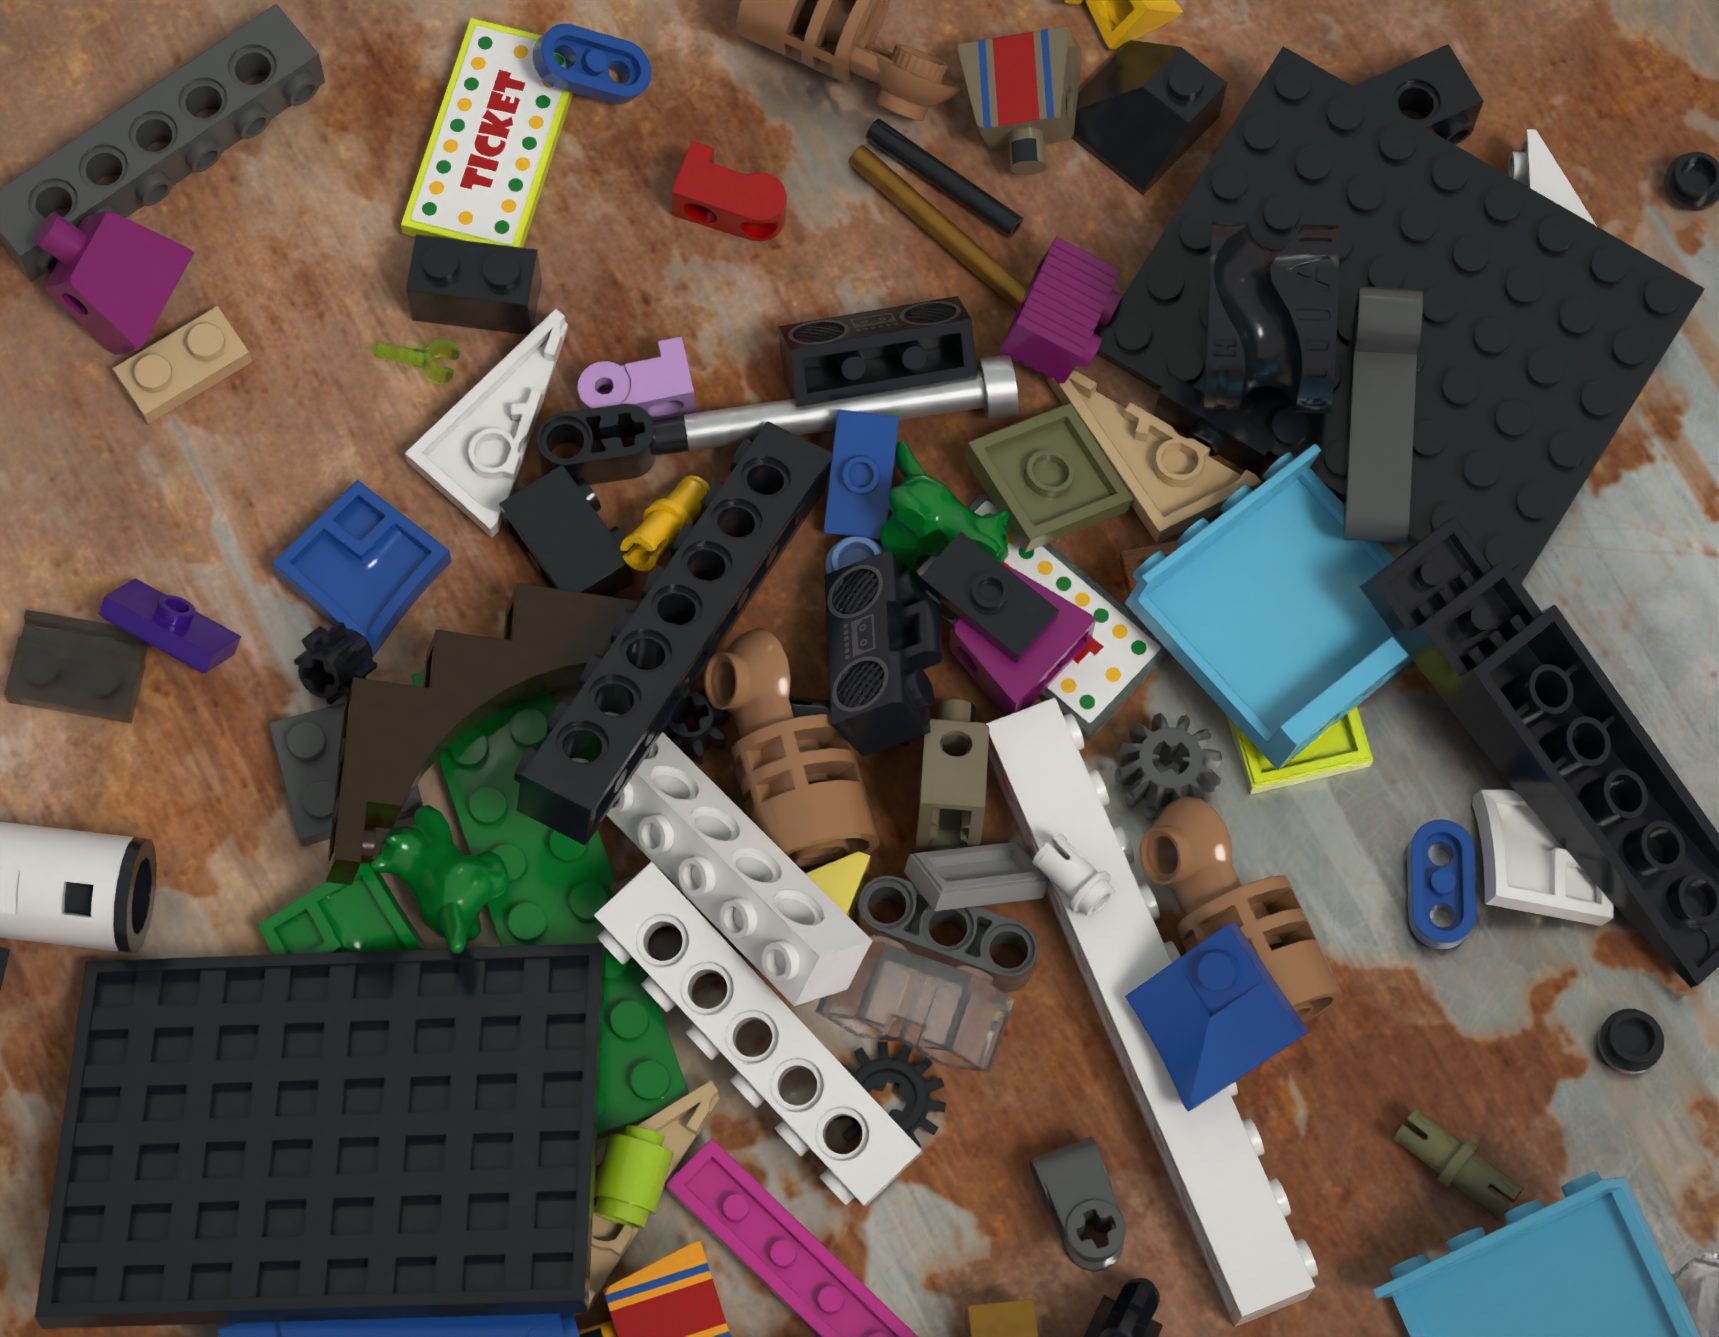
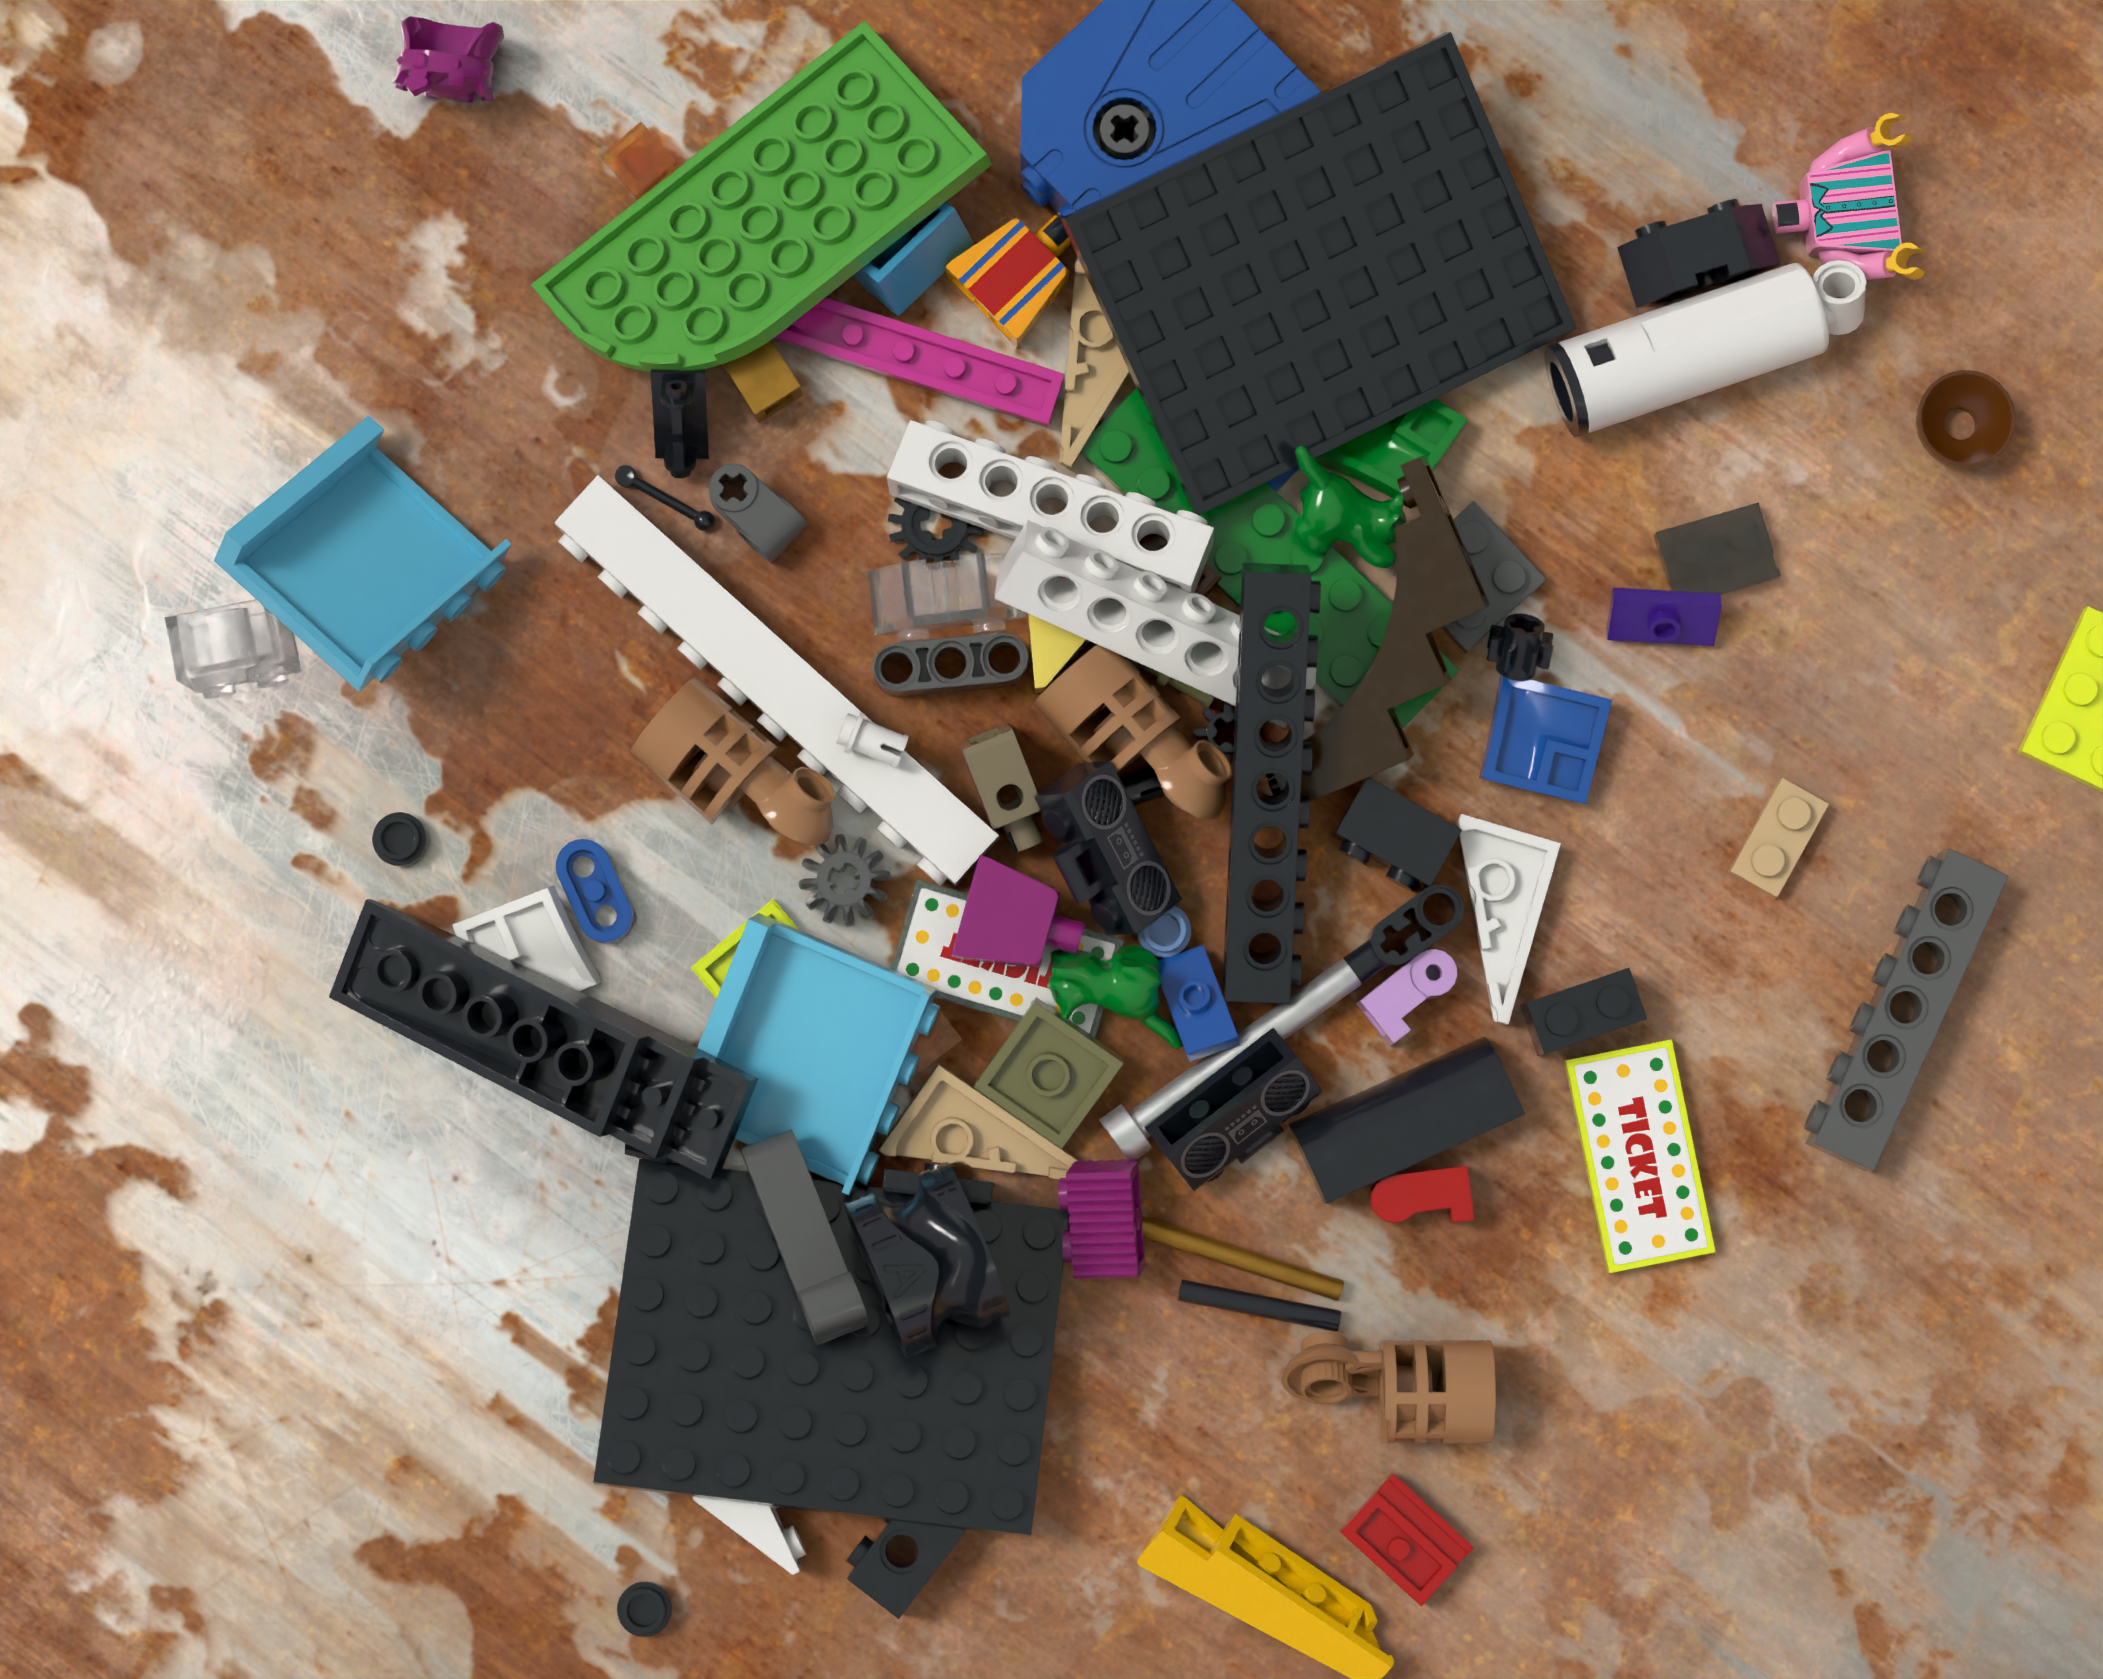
camera: 155 degrees right, 15 degrees up
magenta torso [34,211,194,355] -> none
clear neon green hand [374,339,460,384] -> none
blue plate [533,24,651,104] -> none
lime brick [593,1125,674,1229] -> none
yellow pin [620,475,710,572] -> none
light grey tile [904,842,1049,911] -> none
black plate [919,532,1059,663] -> none
torso [958,26,1082,175] -> none
black slope [1072,40,1227,195] -> none
blue plate [1125,922,1309,1112] -> none
olive pin [1393,1107,1524,1221] -> none
none -> black hinge [615,465,715,531]
none -> black brick [1288,1036,1525,1204]

